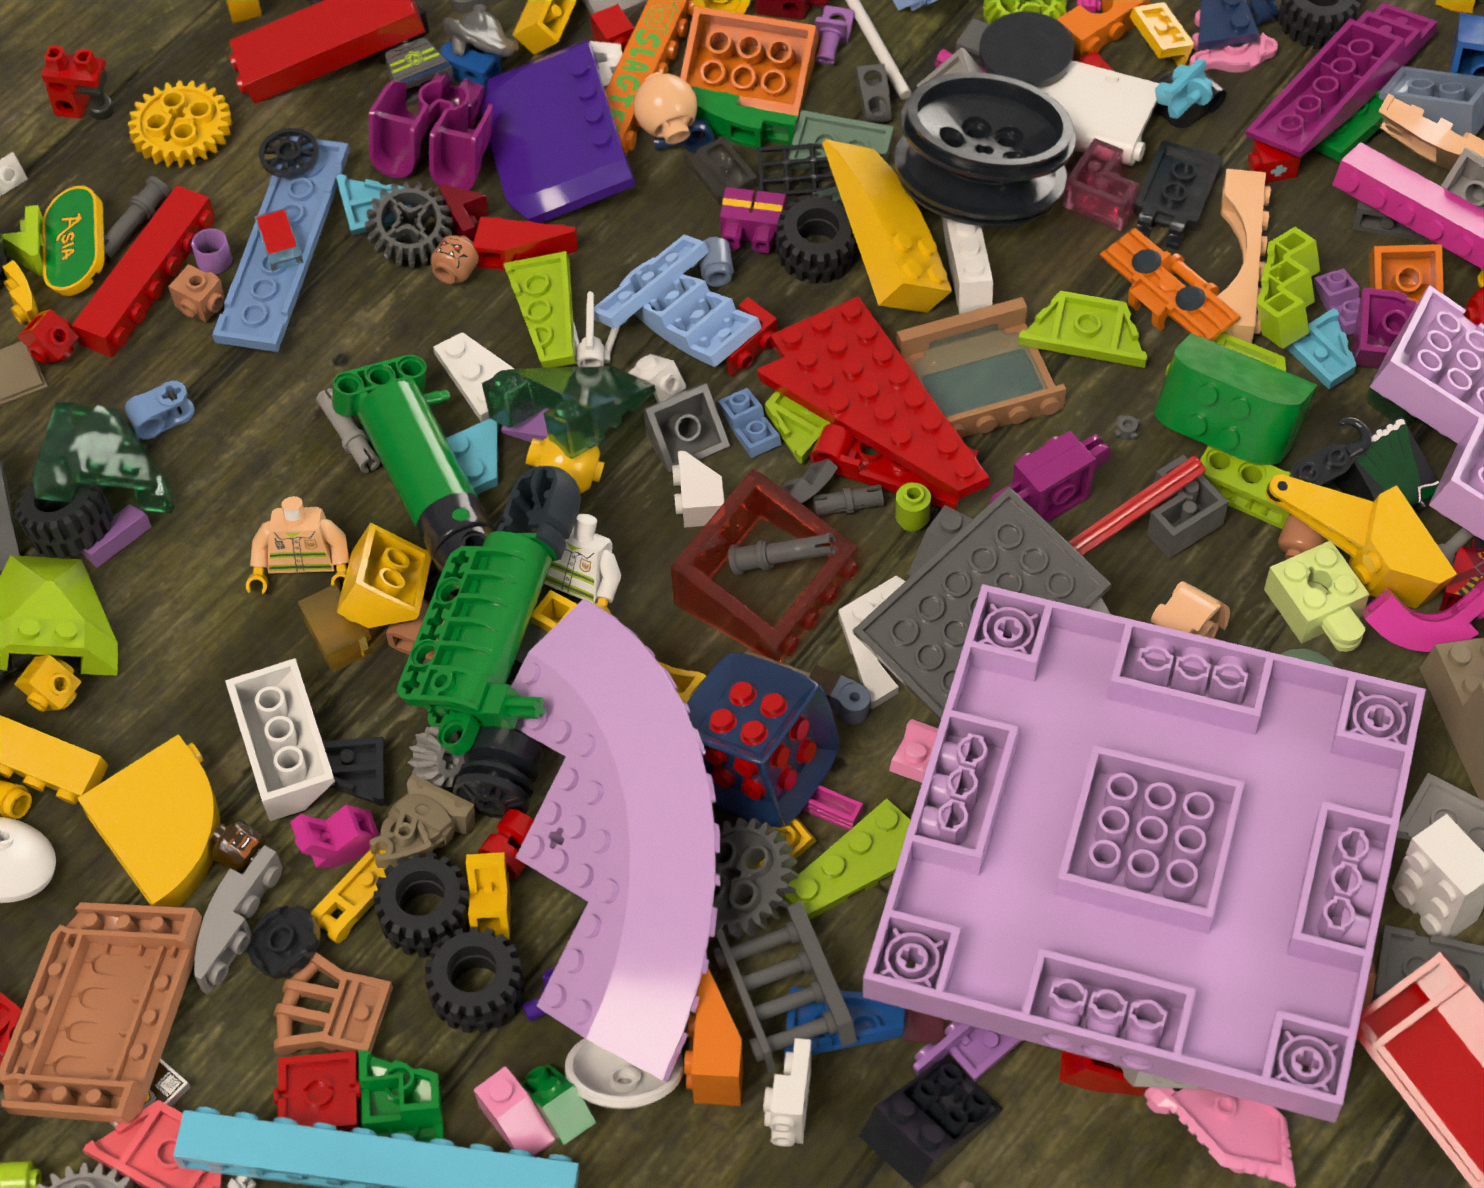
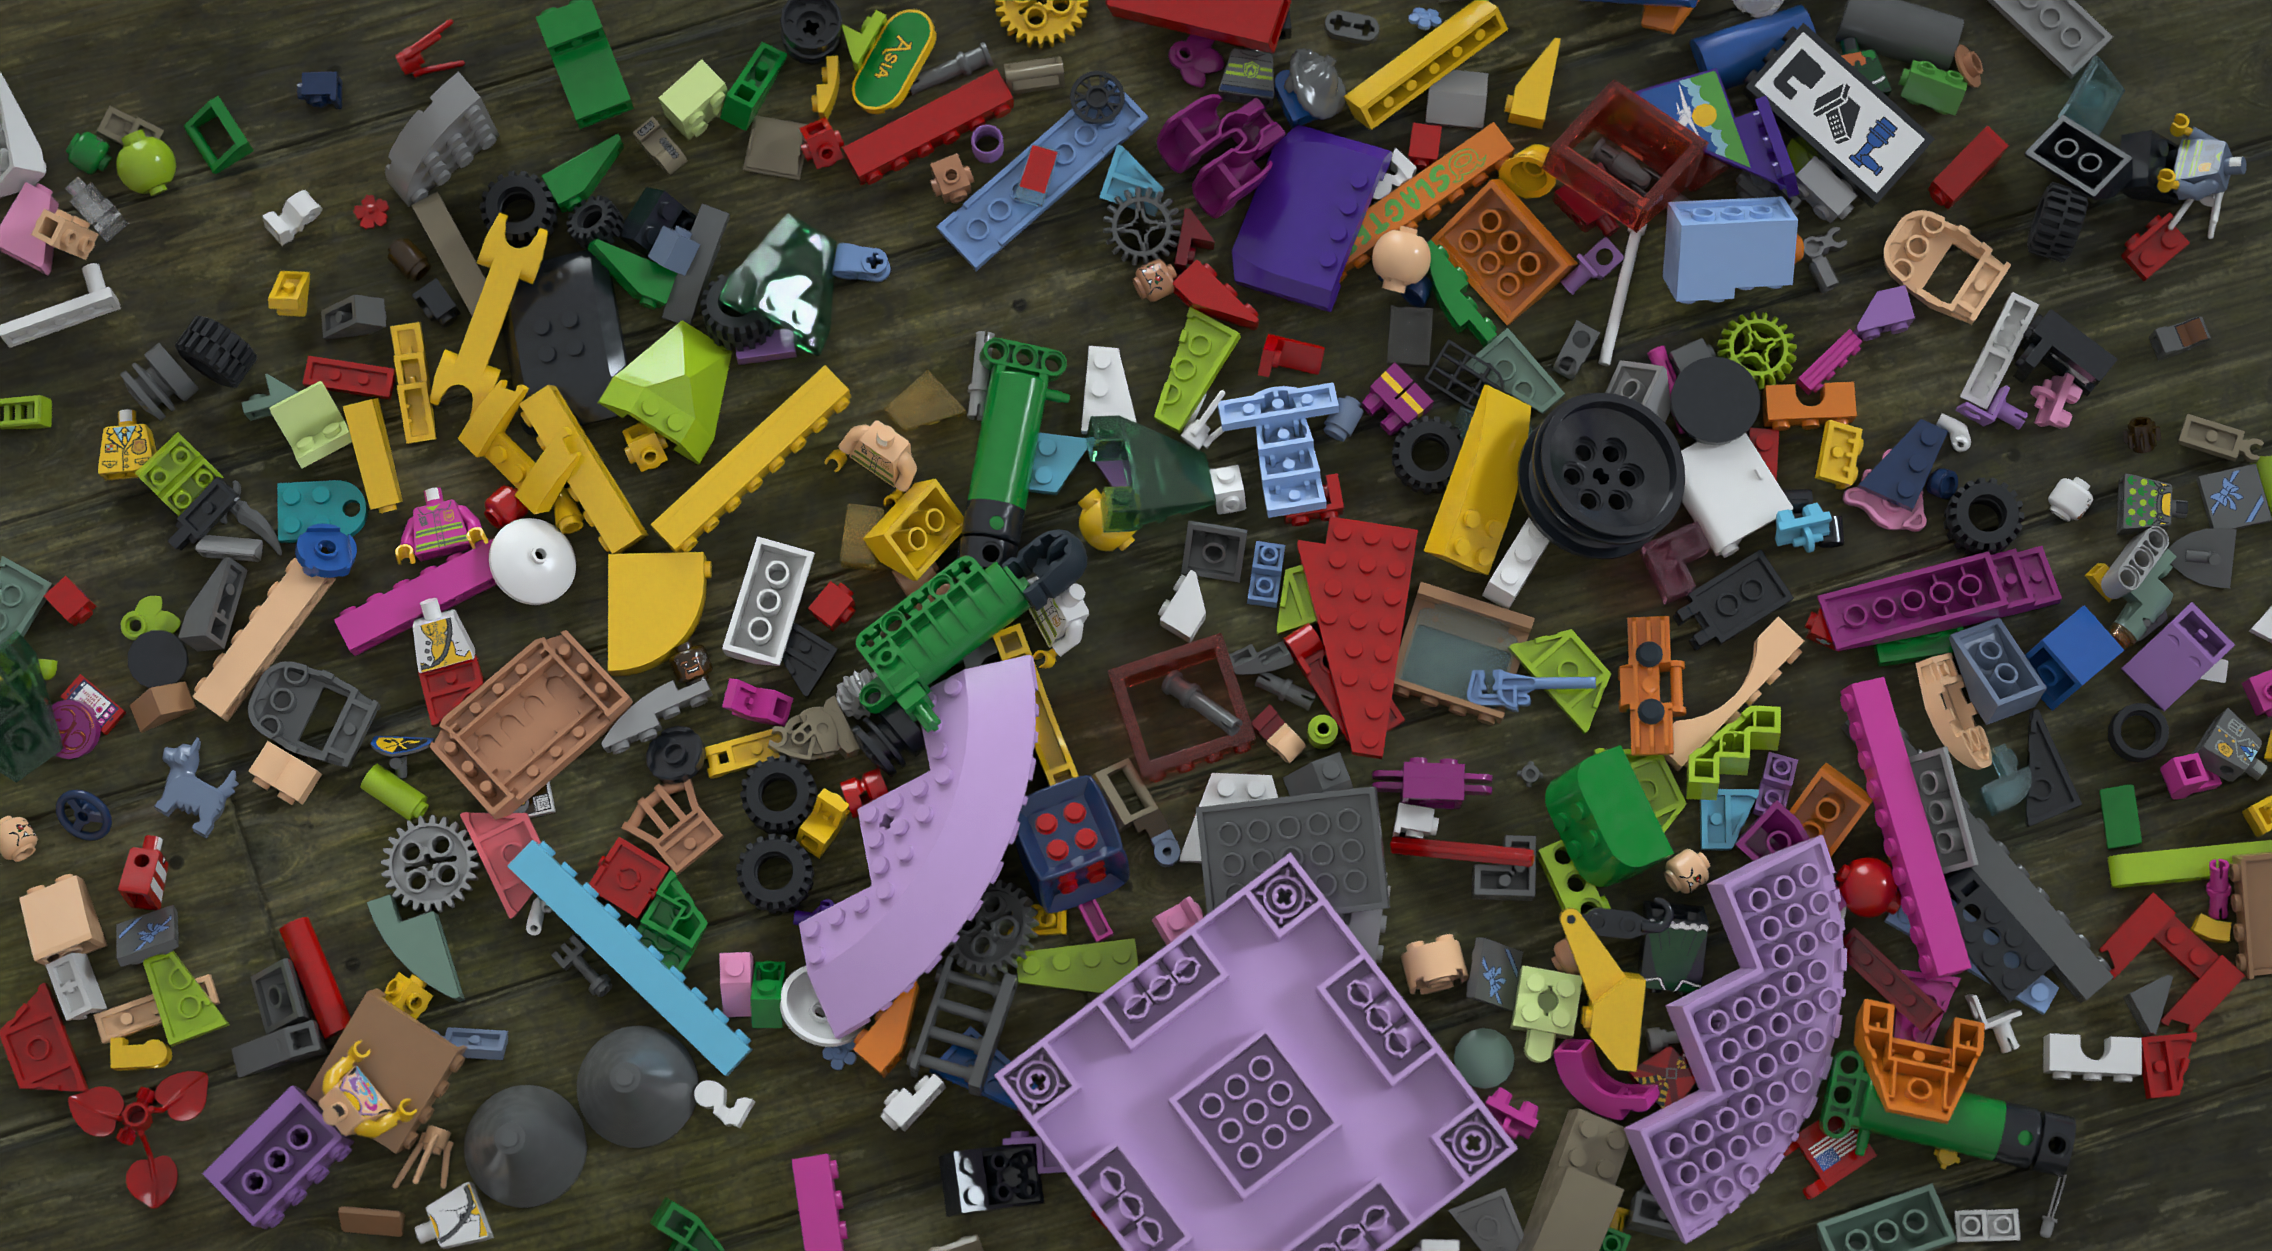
camera: 35 degrees right, 20 degrees up
none -> yellow piece [651,365,851,553]
none -> red brick [808,581,856,632]
none -> medium blue plant [823,1040,857,1070]
none -> clear yellow wing [884,370,966,432]
none -> dark tan tile [1004,56,1065,95]
none -> magenta plate [1168,34,1225,88]
none -> leg [1250,705,1306,764]
none -> red bracket [1258,334,1325,377]
none -> white brick [1393,803,1439,839]
none -> medium blue piece [1467,669,1596,712]
none -> dark grey tile [1467,938,1523,1011]
none -> light nougat head [1664,849,1710,894]

